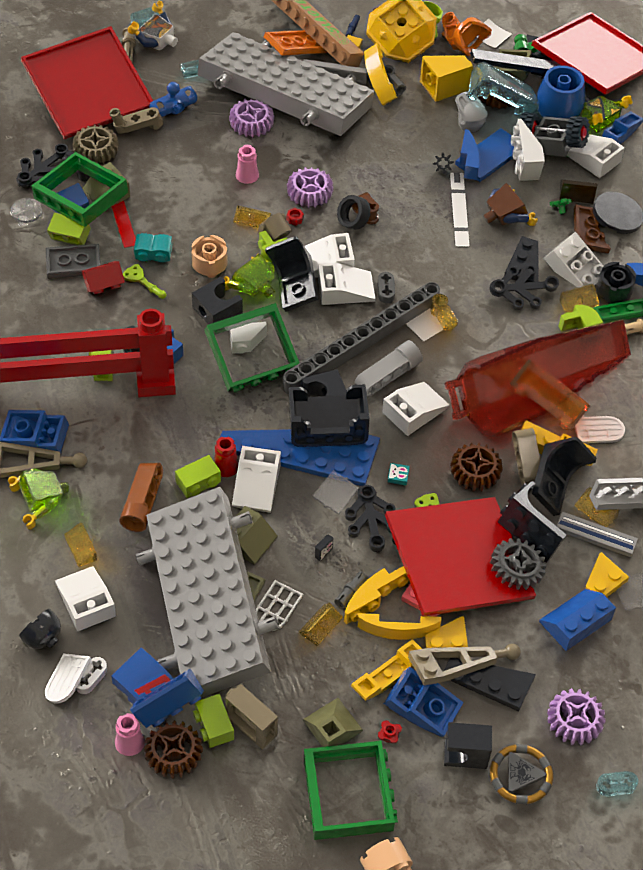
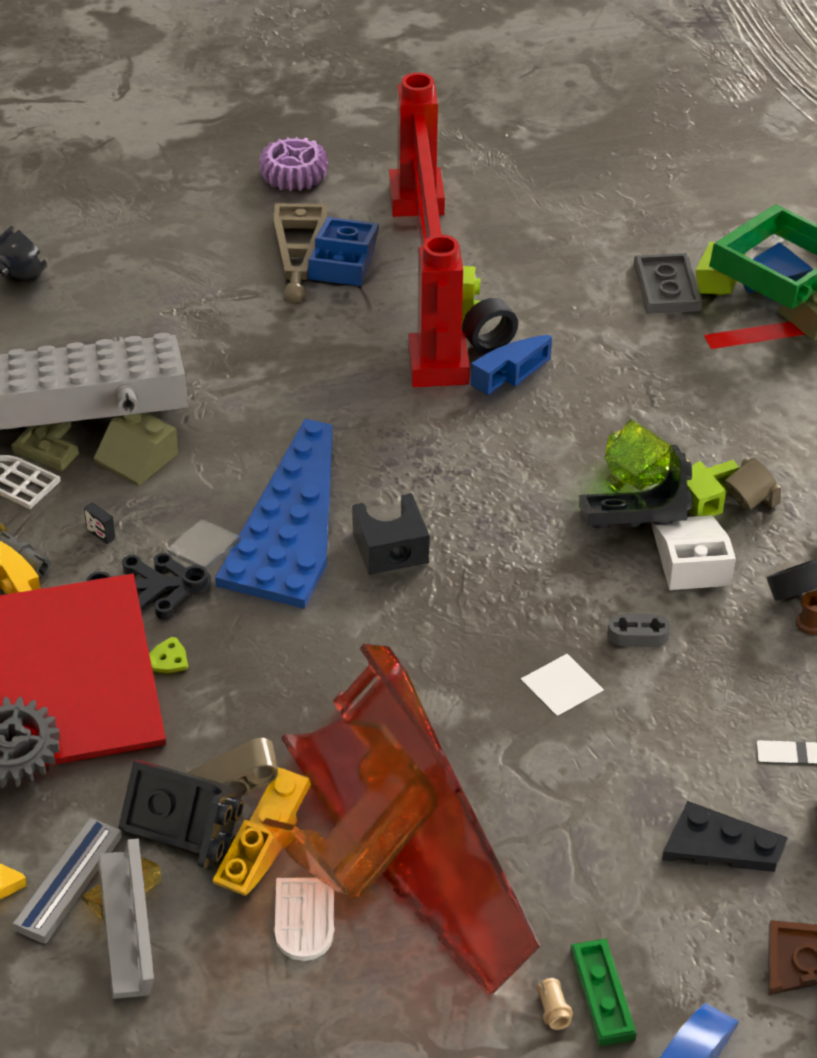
camera: 95 degrees right, 10 degrees down
clear neon green torso [8,468,69,529] -> none
white slope [55,566,116,632] -> none
clear yellow slope [64,522,97,567] -> none
red brick [82,261,125,294] -> none
dark orange beam [119,463,163,532] -> none
lime piece [123,264,167,299] -> none
teal brick [134,233,173,262] -> none
lime brick [175,455,221,498] -> none
light nougat brick [192,235,228,278] -> none
black piece [192,277,243,325] -> none
green window [204,303,299,392] -> none
red plant [214,437,239,477] -> none
white slope [230,322,267,354] -> none
white slope [232,446,281,513] -> none
clear yellow slope [233,205,272,228] -> none
dark grey beam [283,282,440,394] -> none
red tile [286,208,304,225] -> none
black windscreen [288,384,370,447] -> none
white slope [318,262,376,305] -> none
light grey beam [355,340,423,396] -> none
white slope [382,382,450,436] -> none
tile [387,463,410,485] -> none
clear yellow piece [430,294,458,331] -> none
reddish brown gear [450,442,503,492] -> none
black plant [489,265,559,310] -> none
black bracket [498,481,567,563] -> none
white slope [544,232,603,293] -> none
lime brick [558,305,603,338] -> none
clear yellow slope [559,284,600,313] -> none
black brick [597,262,636,304] -> none

